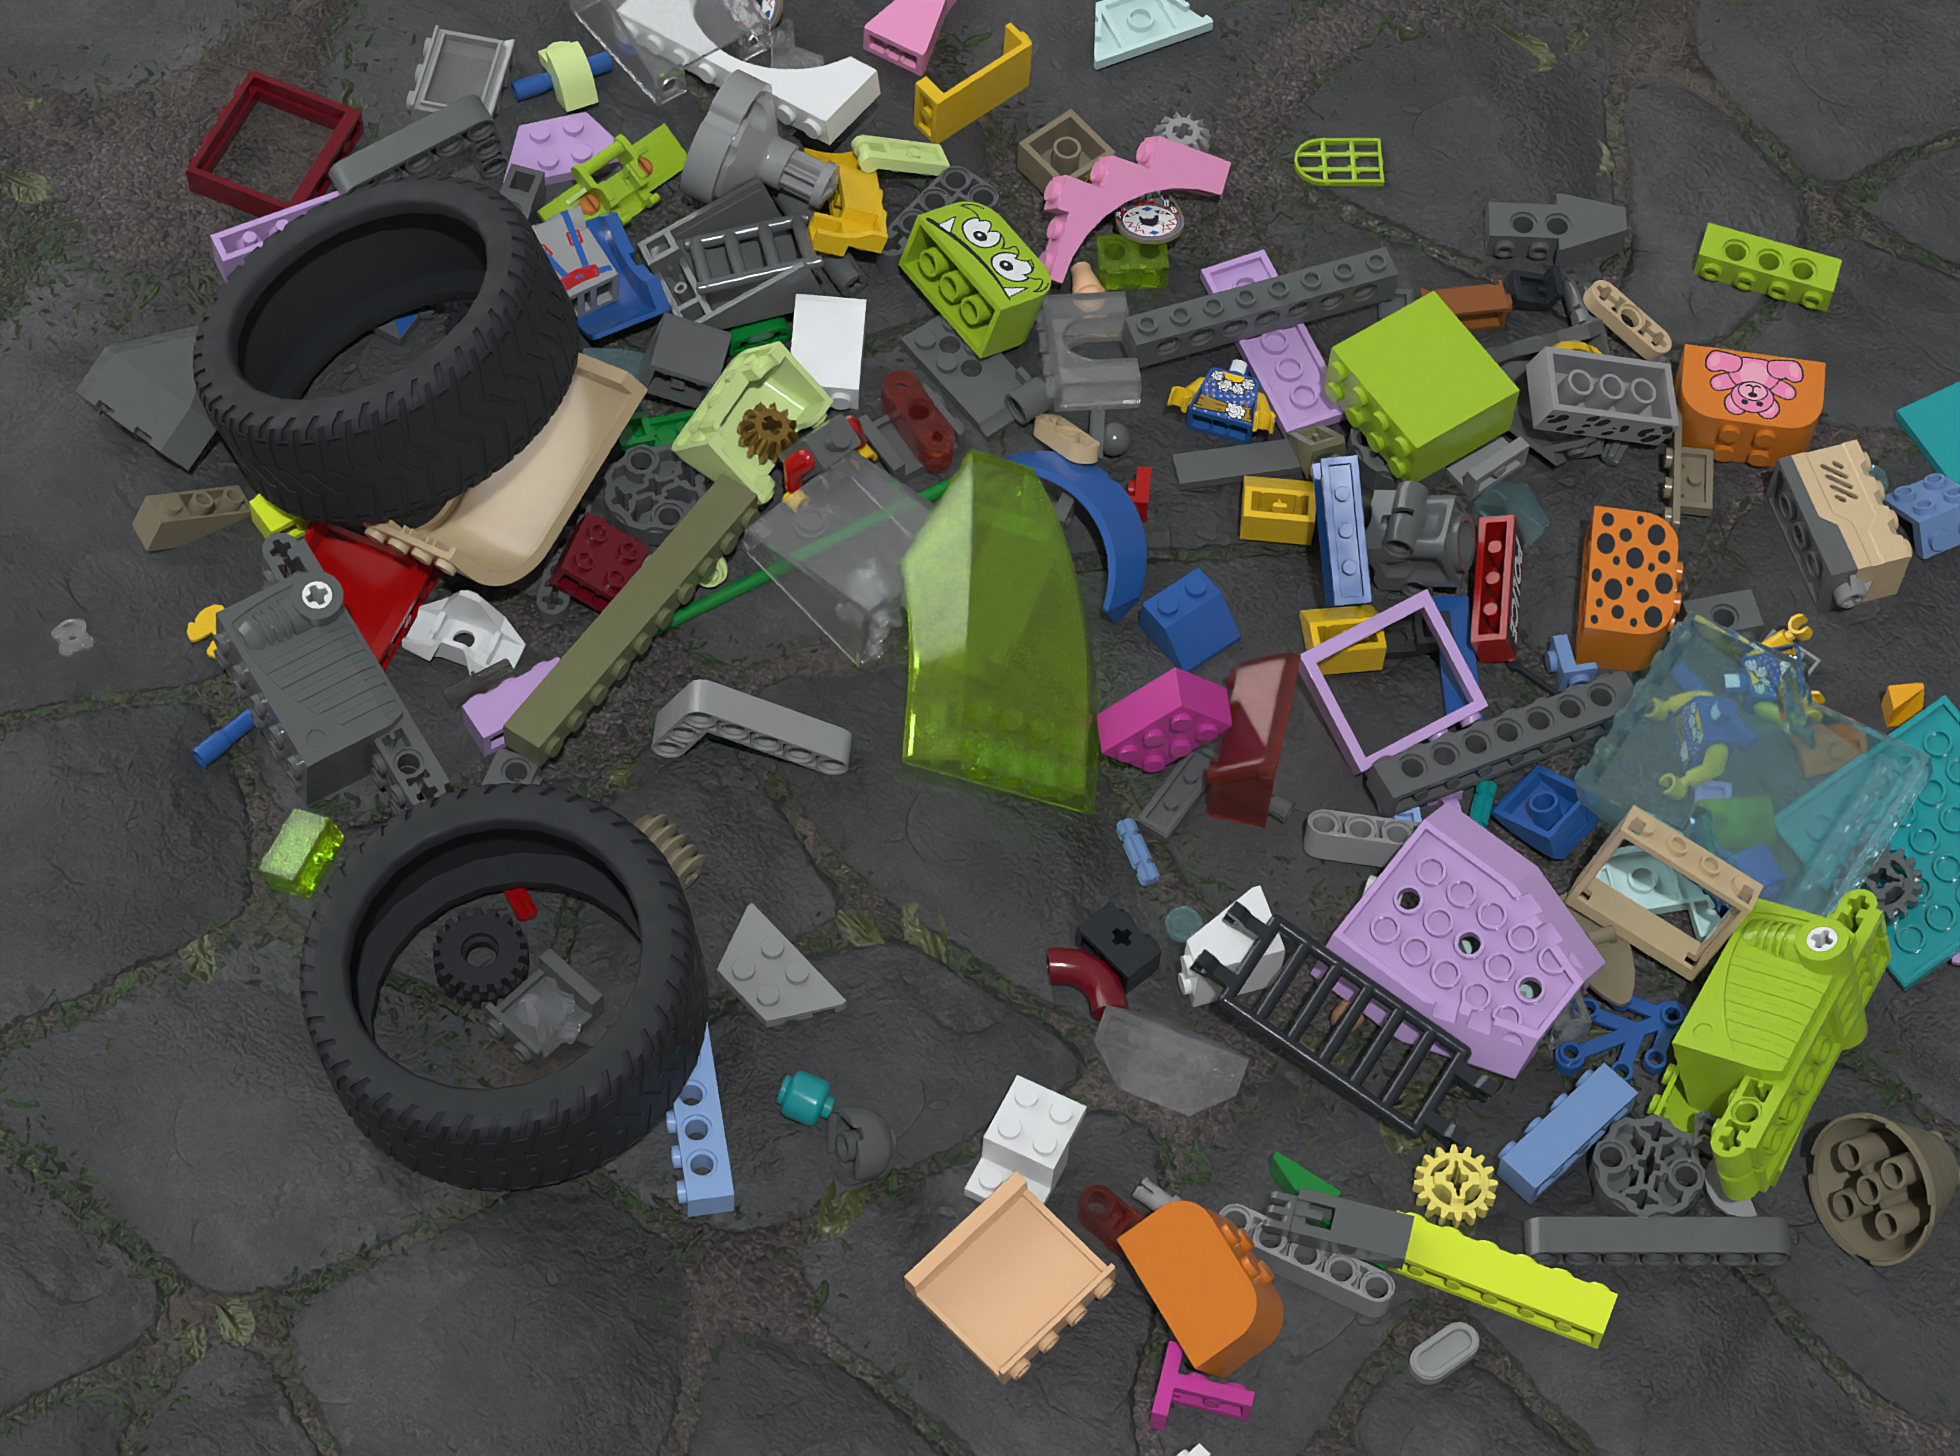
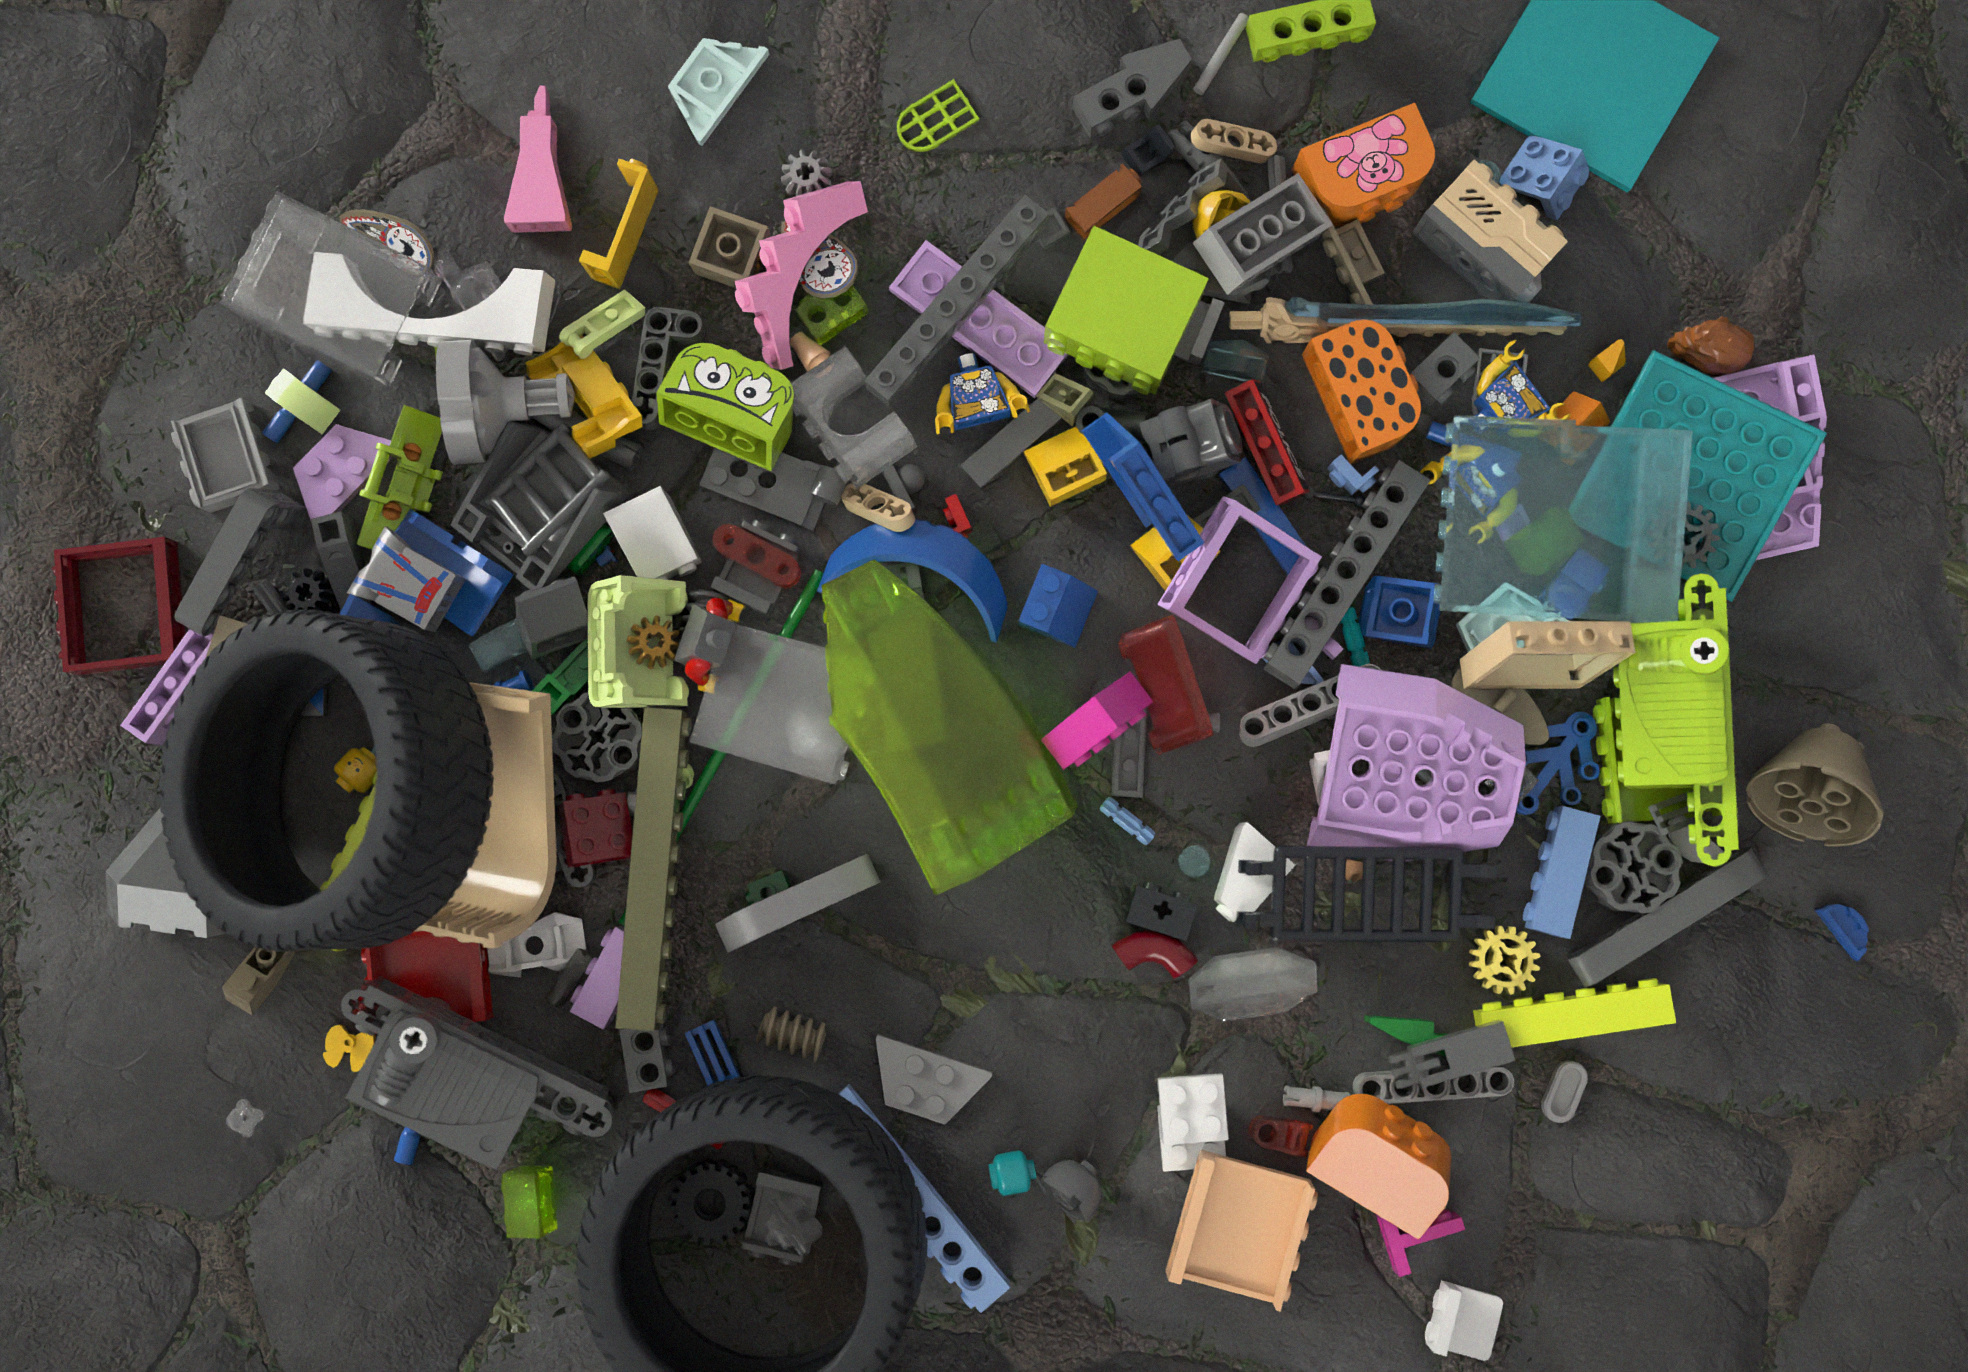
camera: 20 degrees left, 25 degrees up
none -> light grey bar [1193,13,1249,95]
none -> piece [1229,297,1583,343]
none -> blue tile [1814,904,1869,961]

